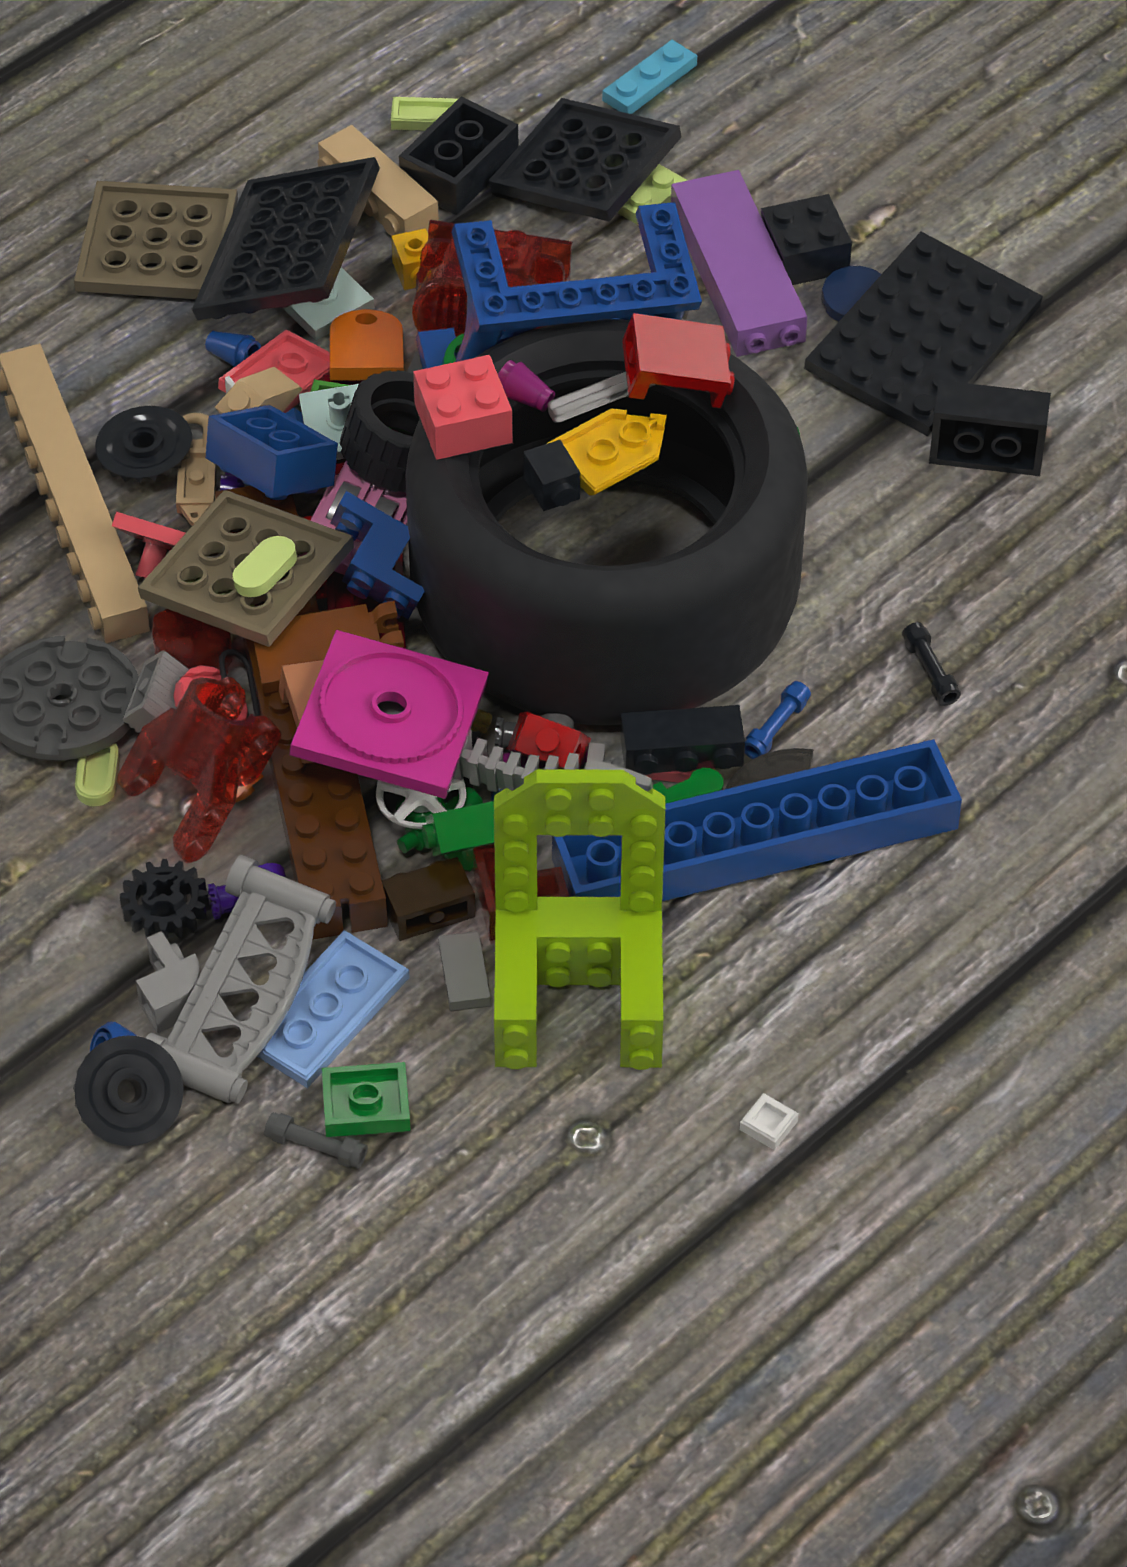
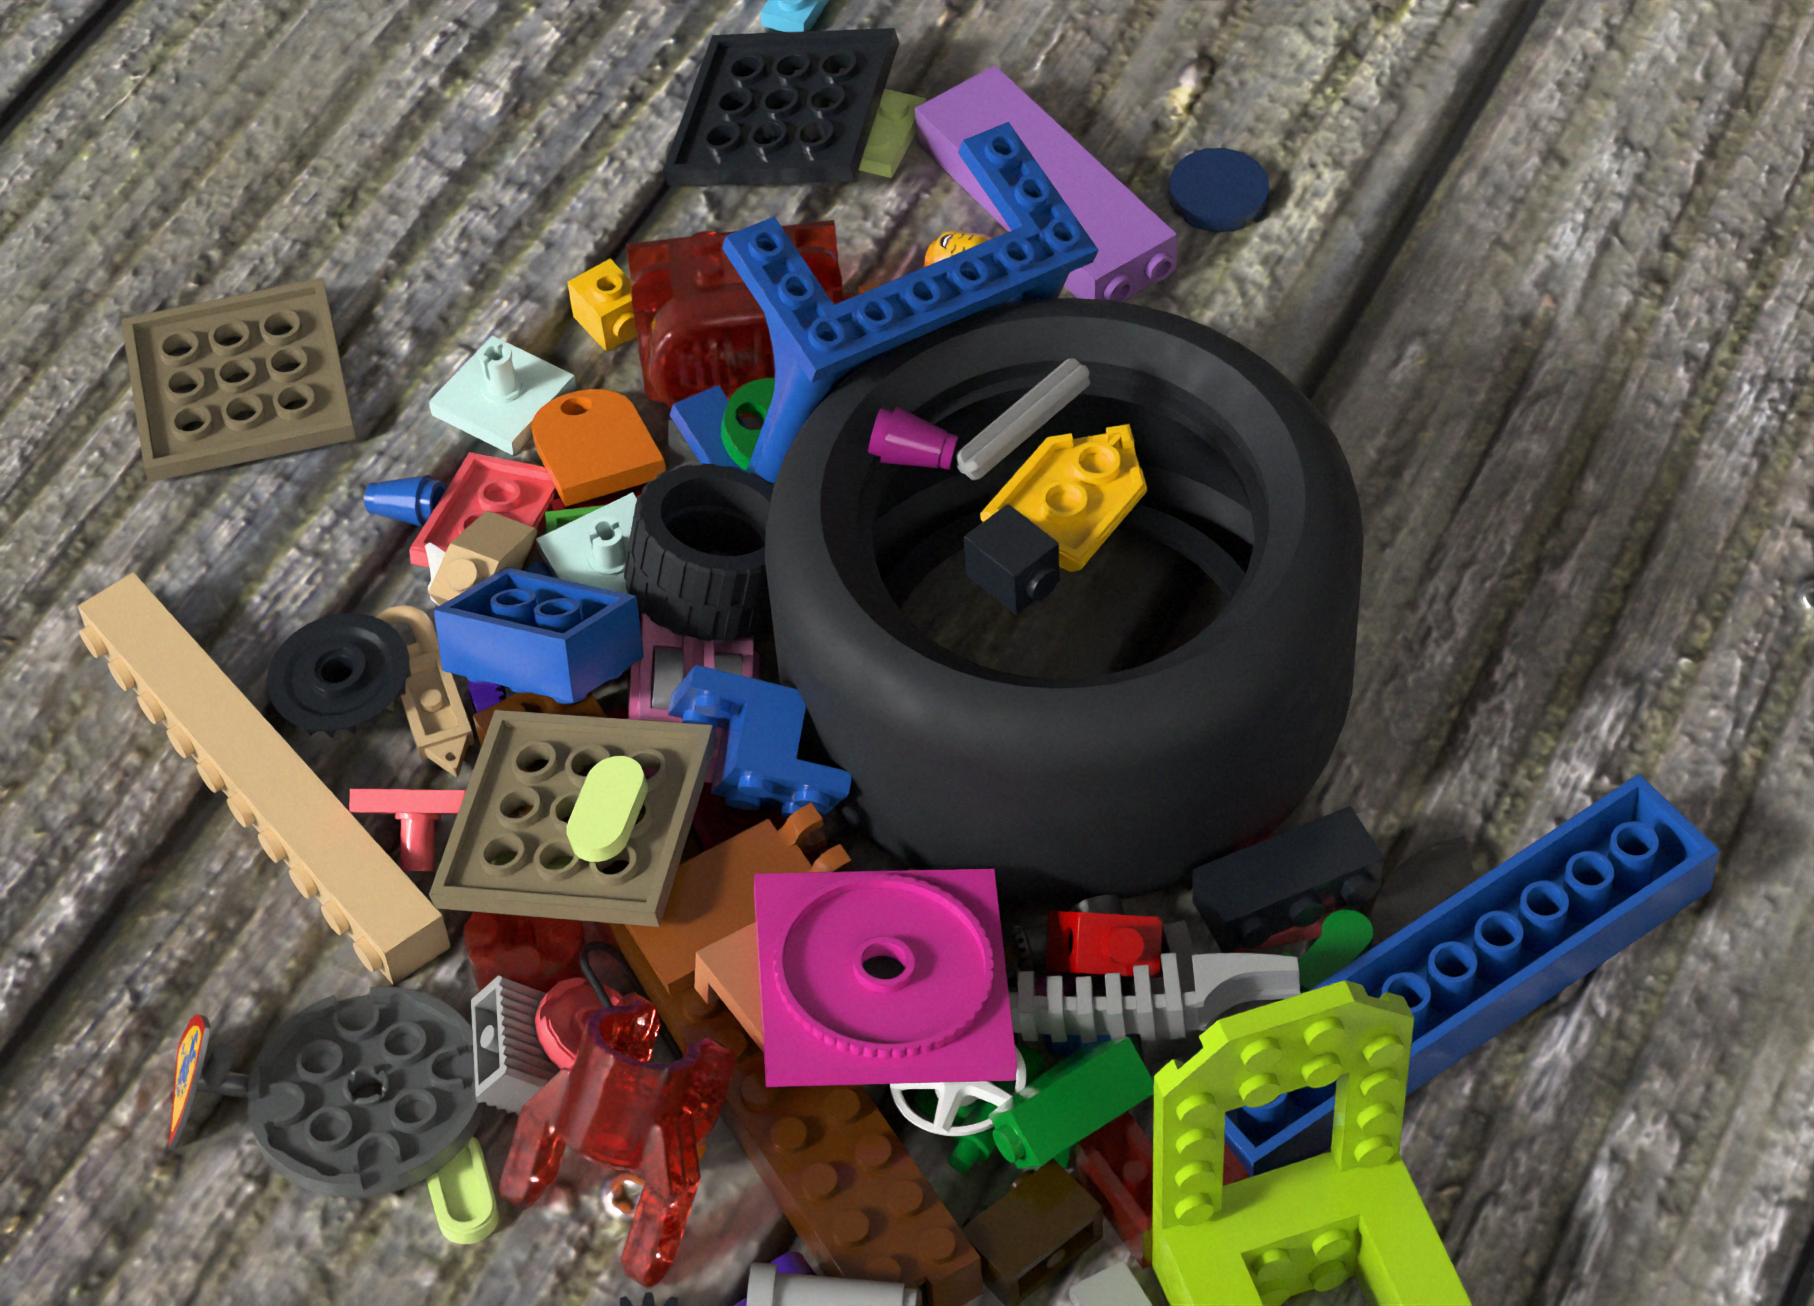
camera: 15 degrees left, 0 degrees up
black plate [192,157,380,321] -> none
tan brick [317,125,439,236] -> none
yellowish green tile [391,97,458,131] -> none
black brick [399,96,519,215] -> none
coral brick [413,355,513,460] -> none
panel [622,313,734,408] -> none
blue bar [745,681,811,760] -> none
black brick [761,194,852,285] -> none
black plate [804,231,1043,437] -> none
black bar [902,622,961,706] -> none
black brick [929,380,1051,476] -> none

